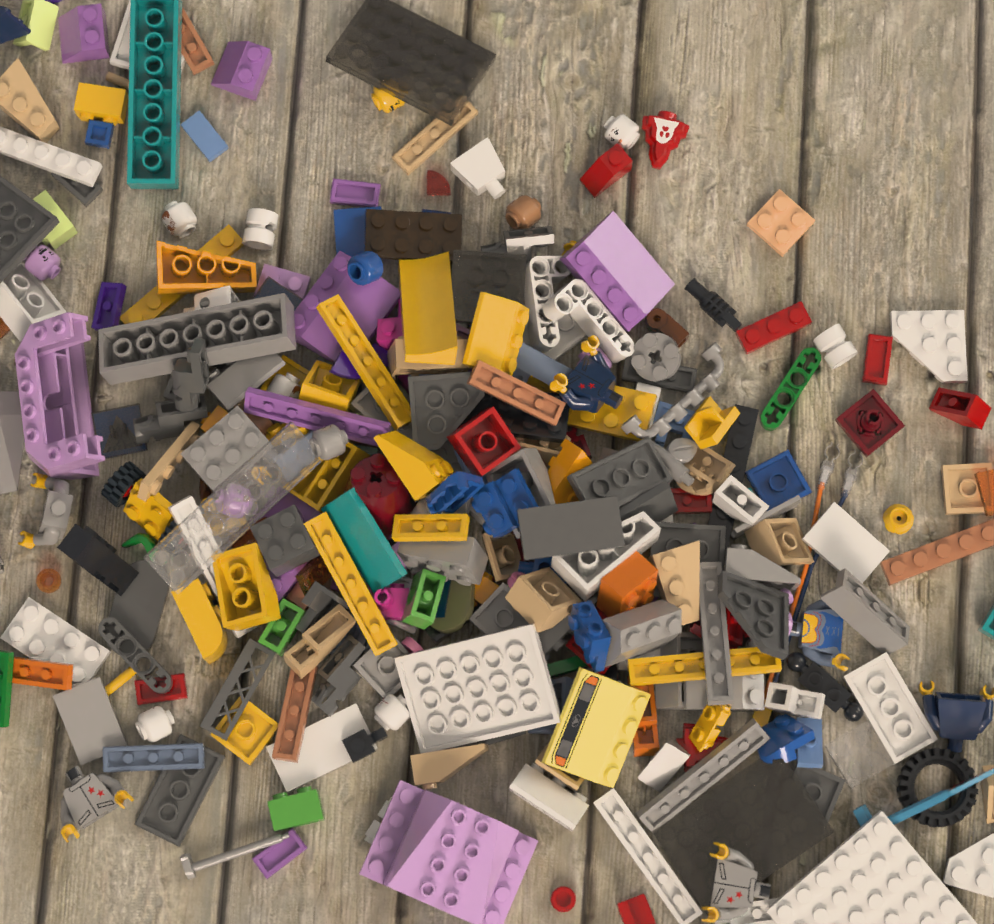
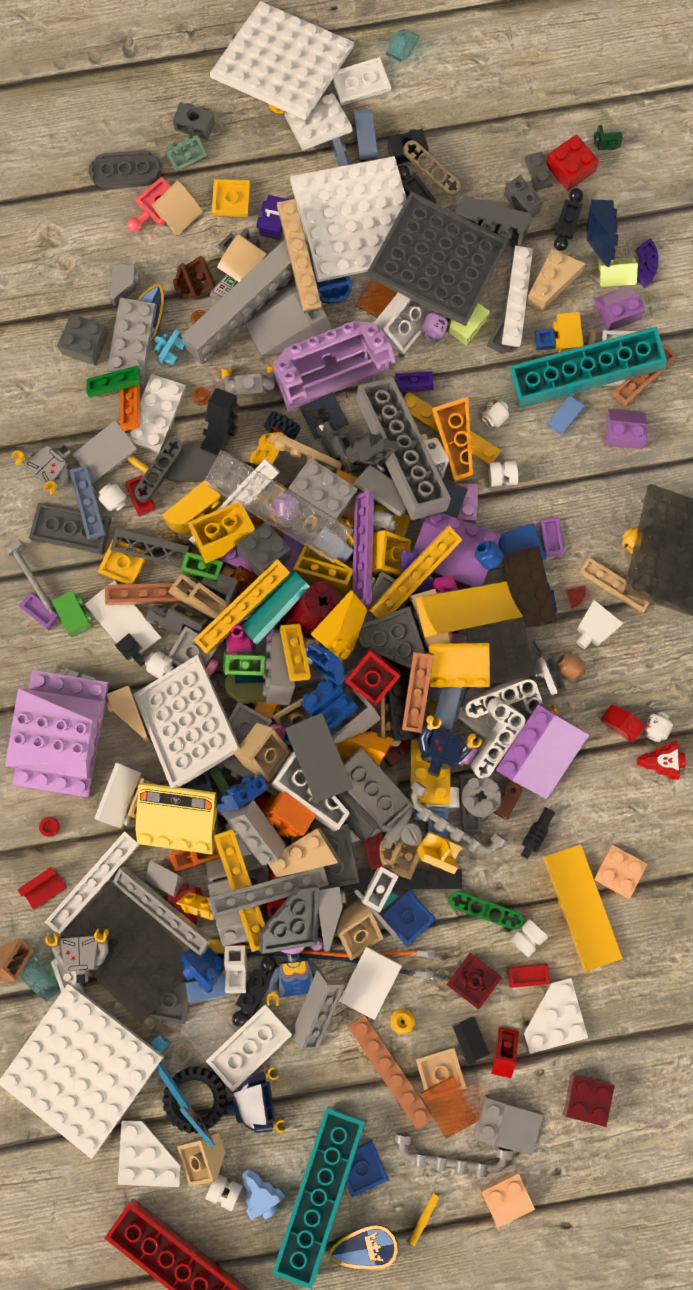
camera: 80 degrees right, 0 degrees up
green hair [121,533,162,562] -> none
light grey head [309,424,349,460] -> none
red plate [735,301,812,355] -> none
none -> black panel [452,1017,489,1065]
none -> yellow arch [543,844,623,972]

